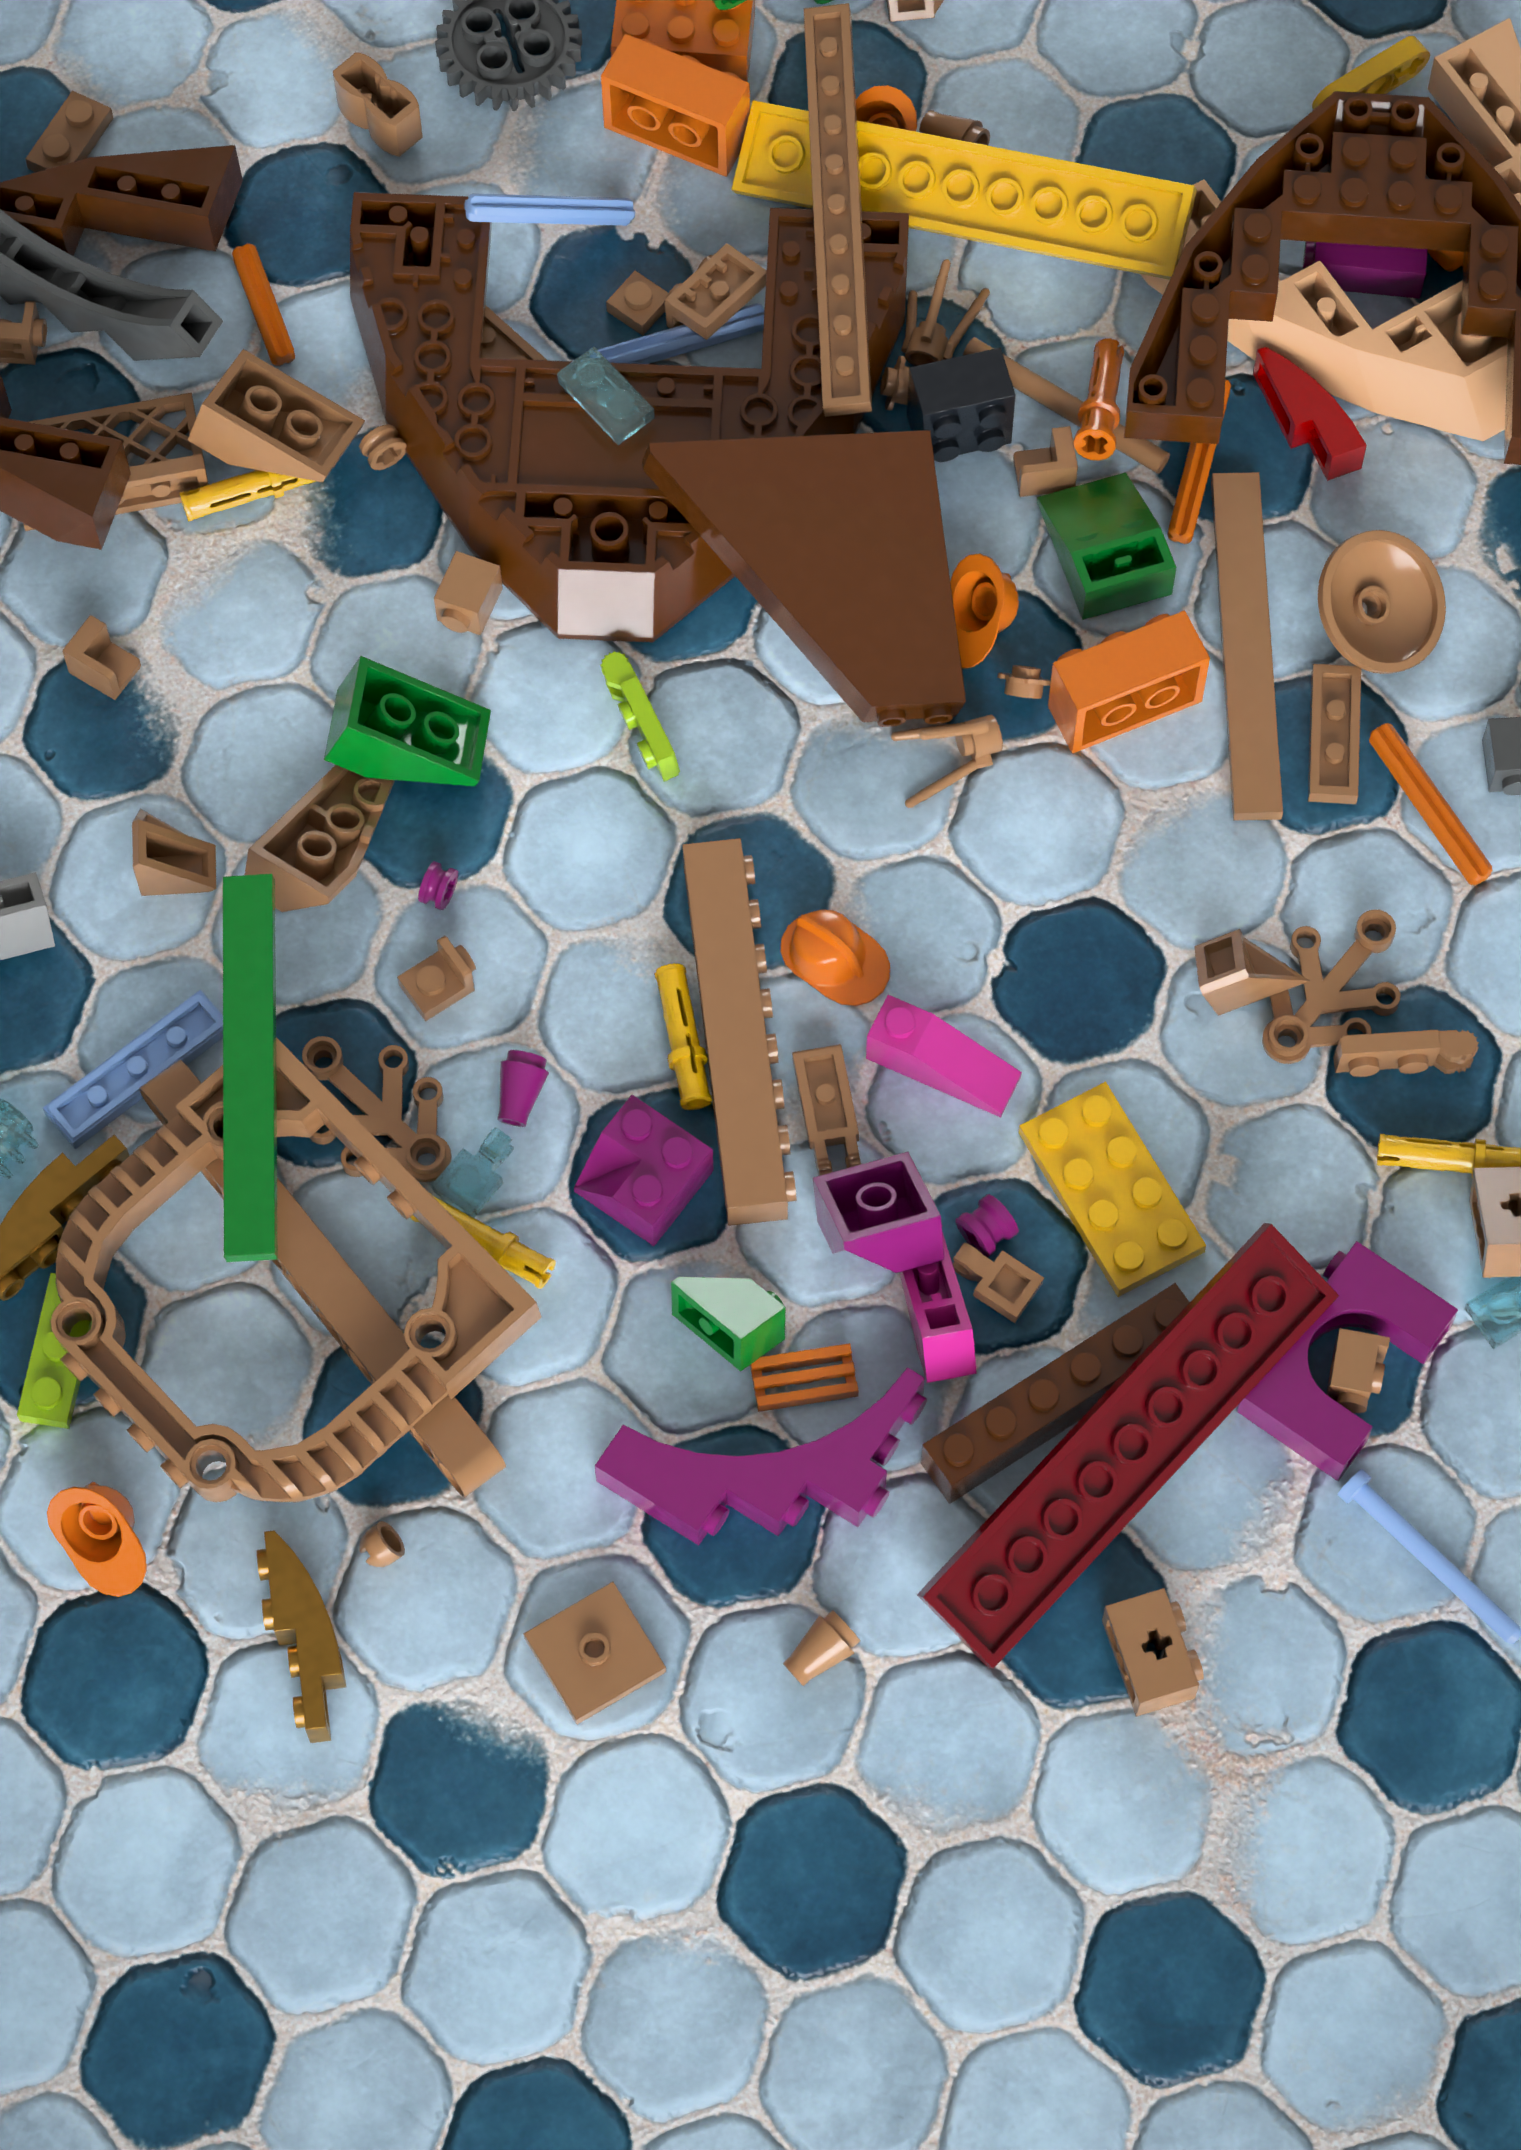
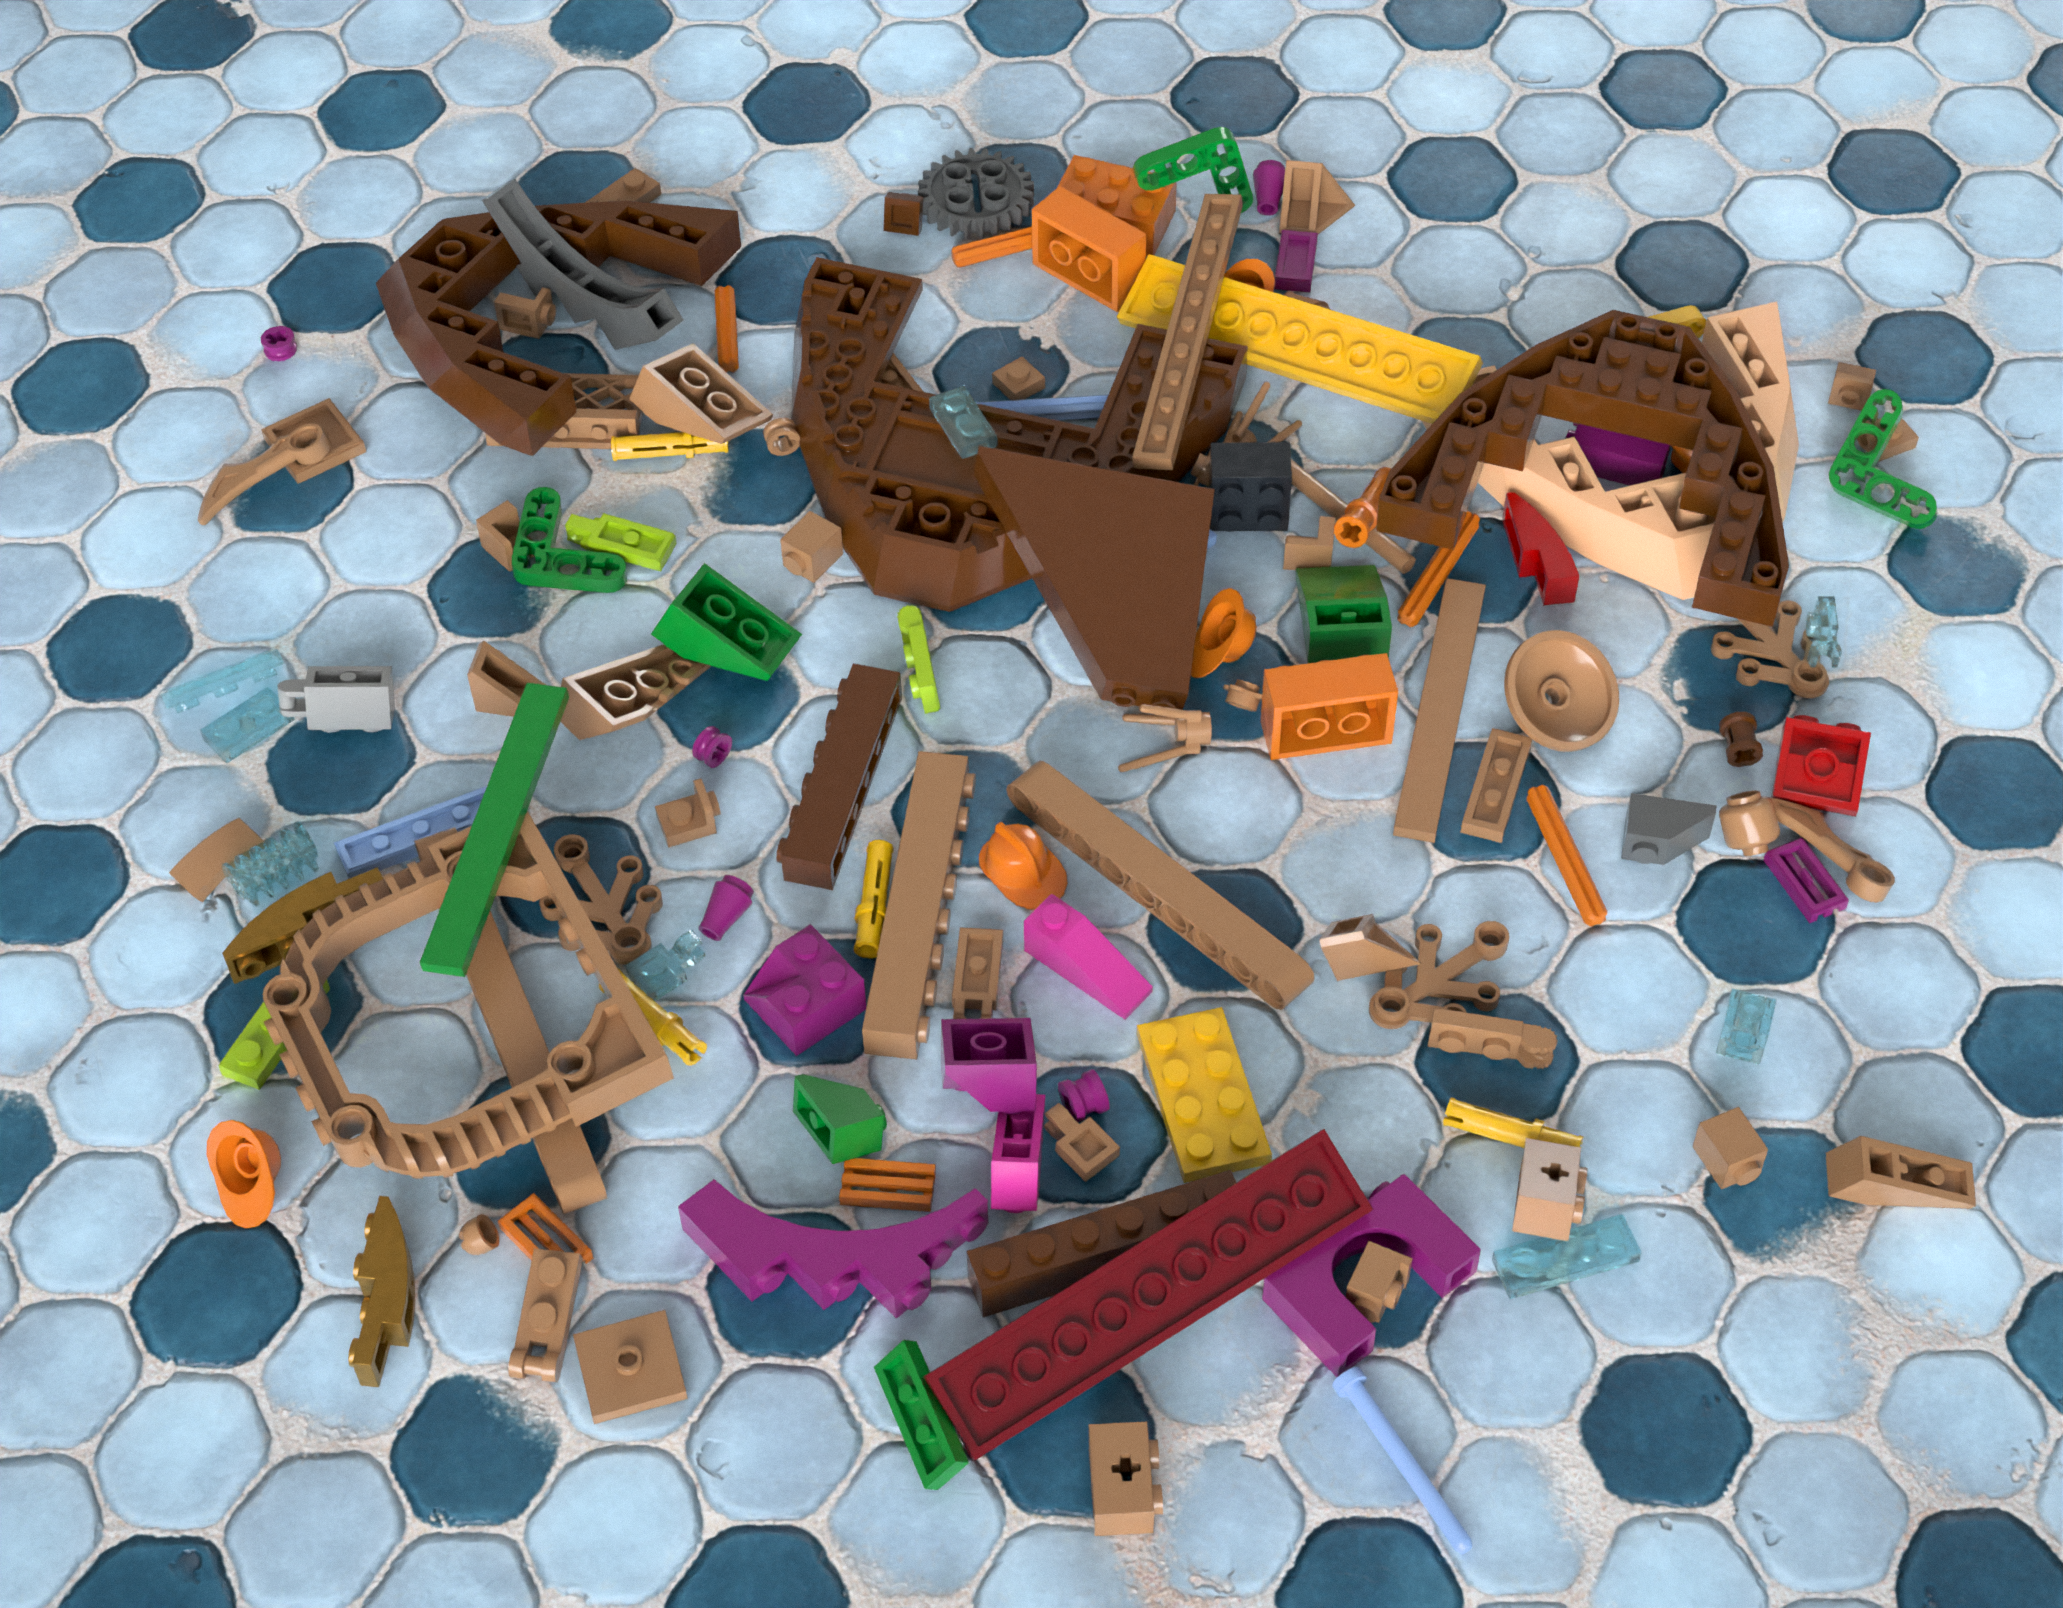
camera: 15 degrees right, 15 degrees down
medium nougat brick [333,52,423,157] -> none
light blue axle [464,193,635,226] -> none
medium nougat bracket [664,243,767,340] -> none
medium nougat cone [783,1610,861,1686] -> none
none -> orange tile [498,1193,594,1264]
none -> medium nougat plate [508,1248,583,1382]
none -> green beam [512,487,627,593]
none -> lime hinge [565,513,677,572]
none -> reddish brown brick [776,663,902,890]
none -> green plate [874,1340,969,1490]
none -> reddish brown tile [883,192,923,236]
none -> orange axle [951,226,1032,268]
none -> medium nougat beam [1006,760,1315,1010]
none -> magenta tile [1274,230,1318,293]

